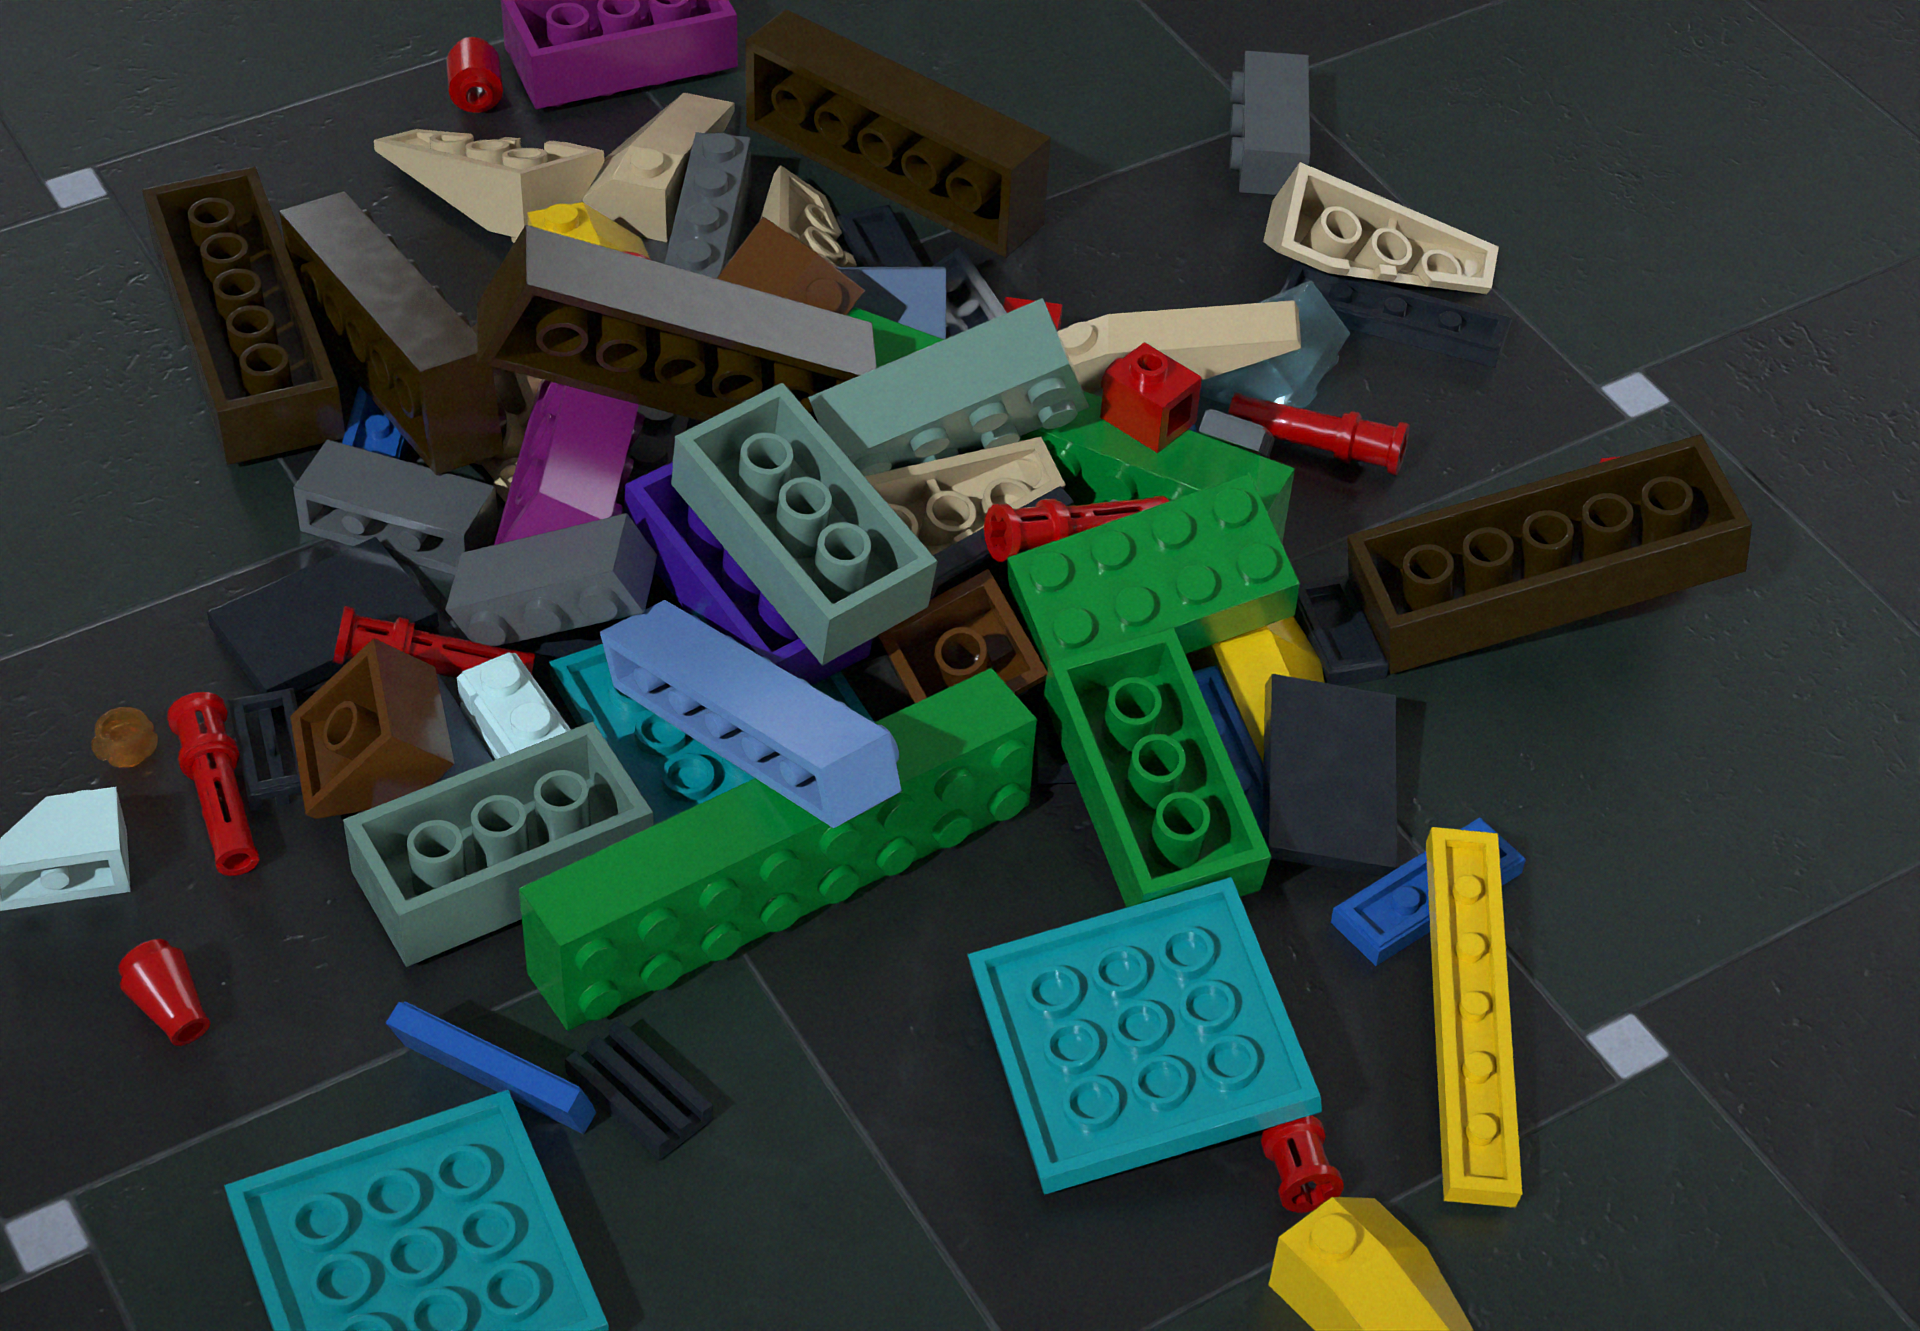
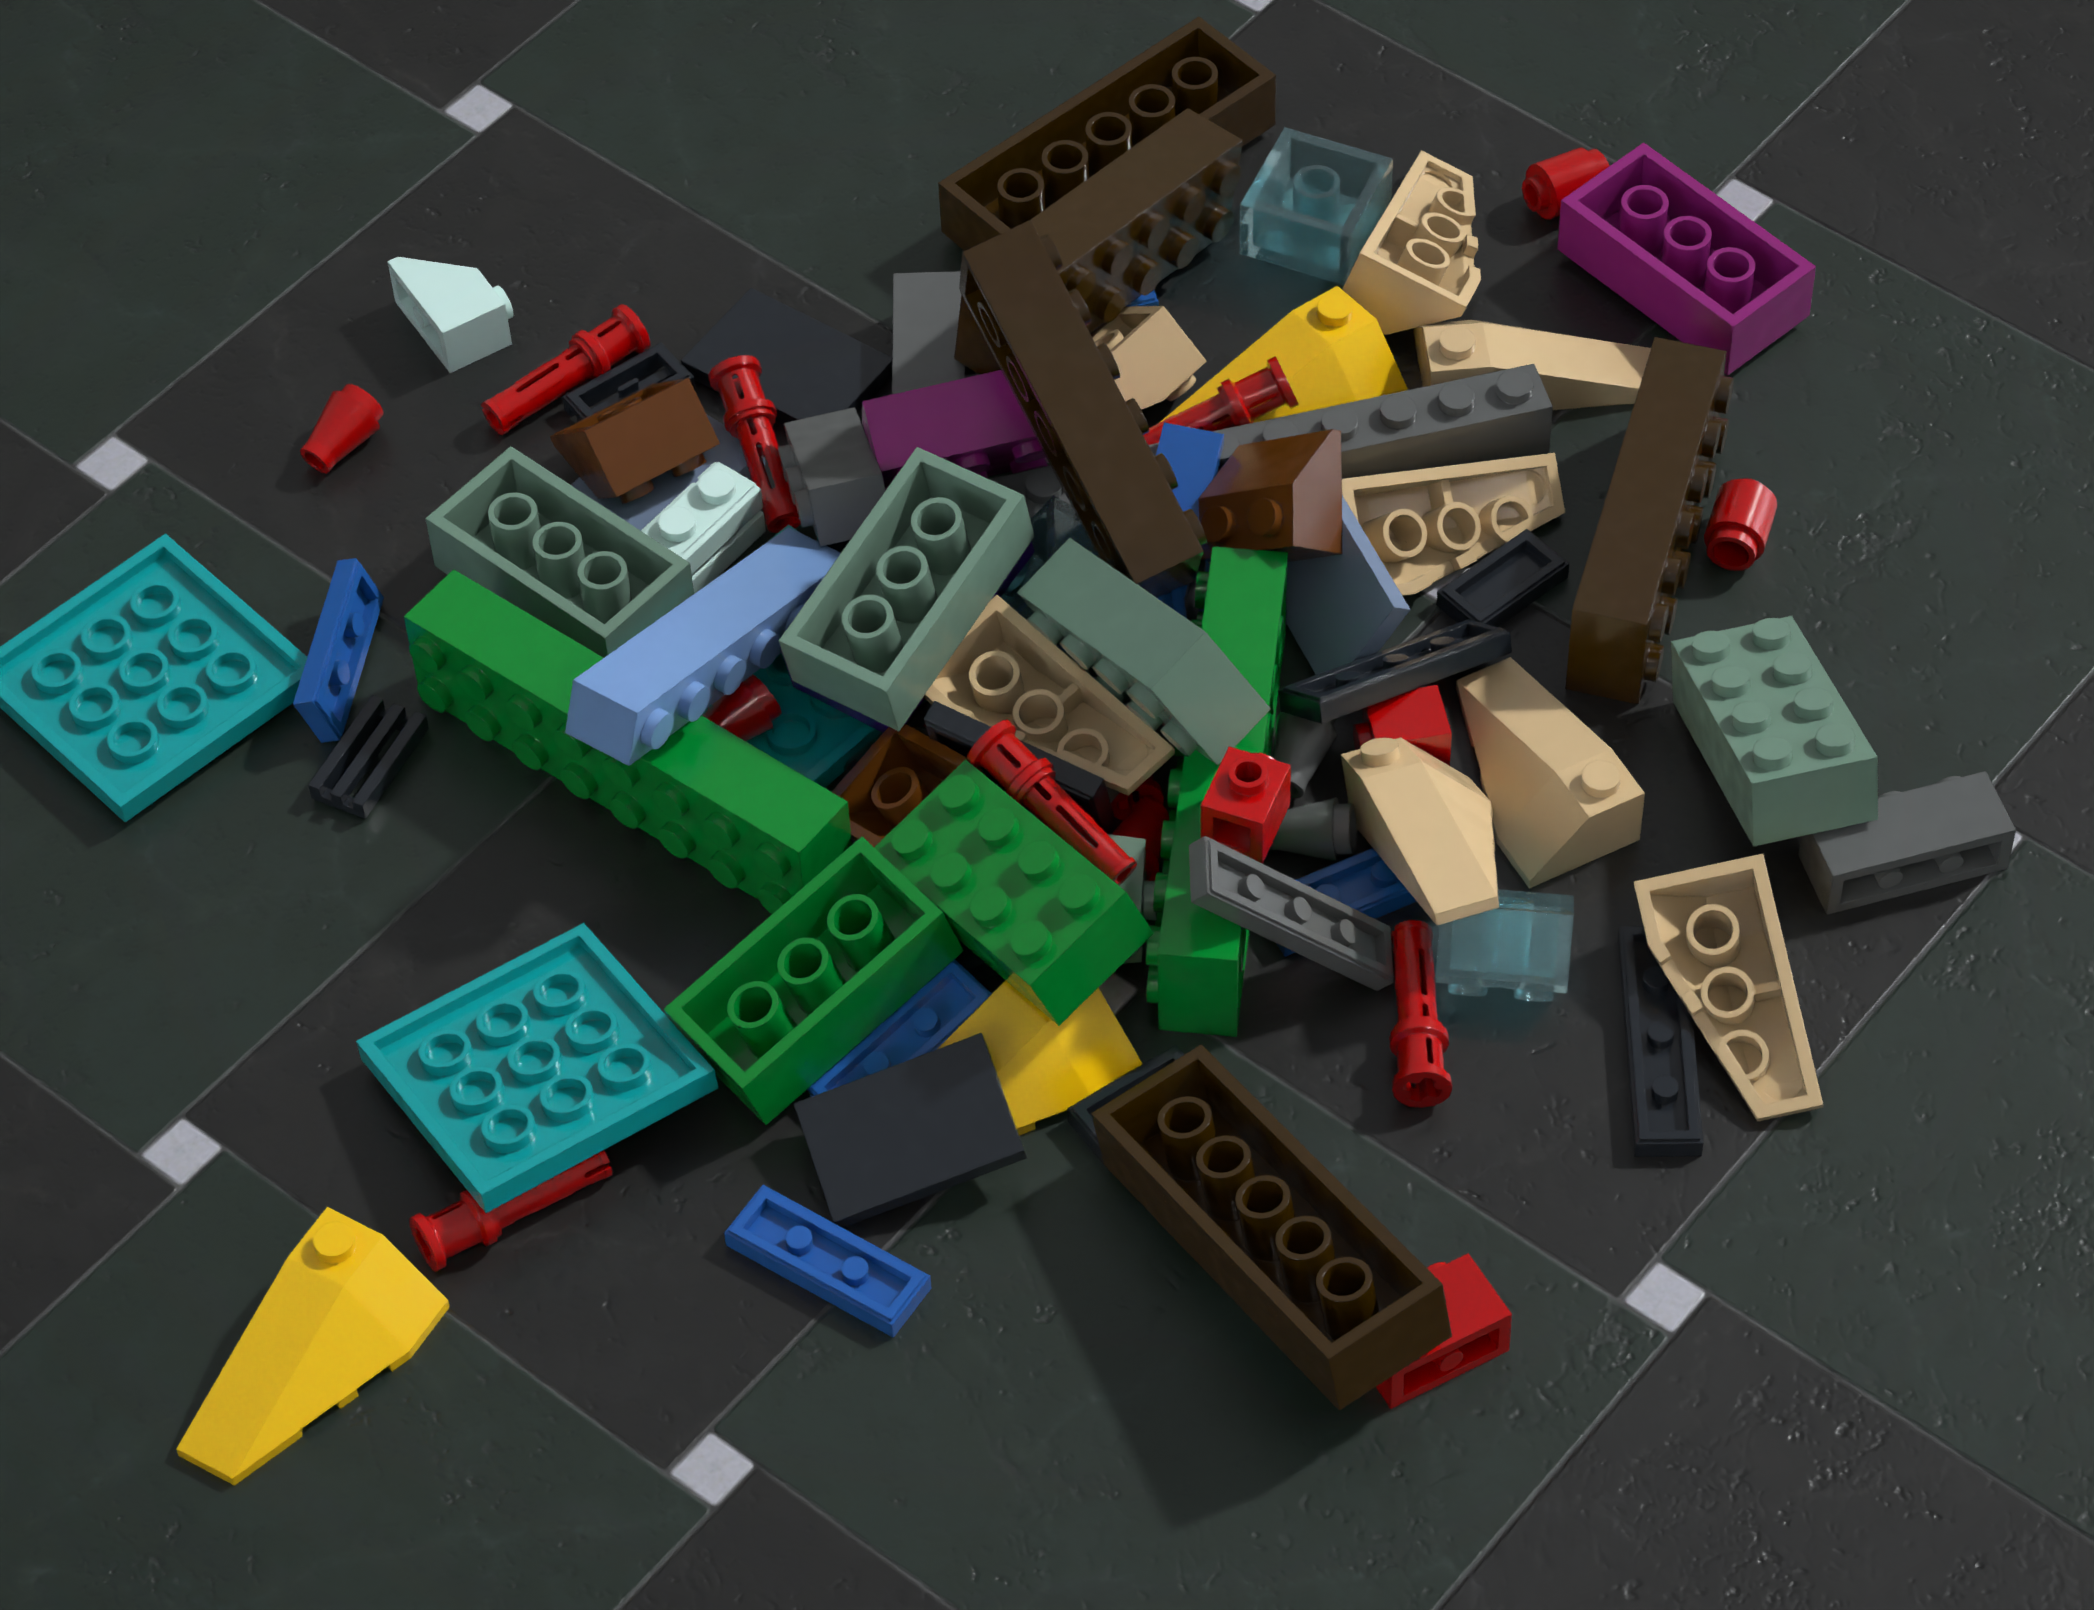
camera: 75 degrees right, 5 degrees up
clear orange plate [91,707,158,767] -> none
yellow plate [1426,827,1522,1208] -> none
none -> clear light blue brick [1240,127,1393,285]
none -> tan wedge [1456,657,1645,889]
none -> sand green brick [1671,616,1878,847]

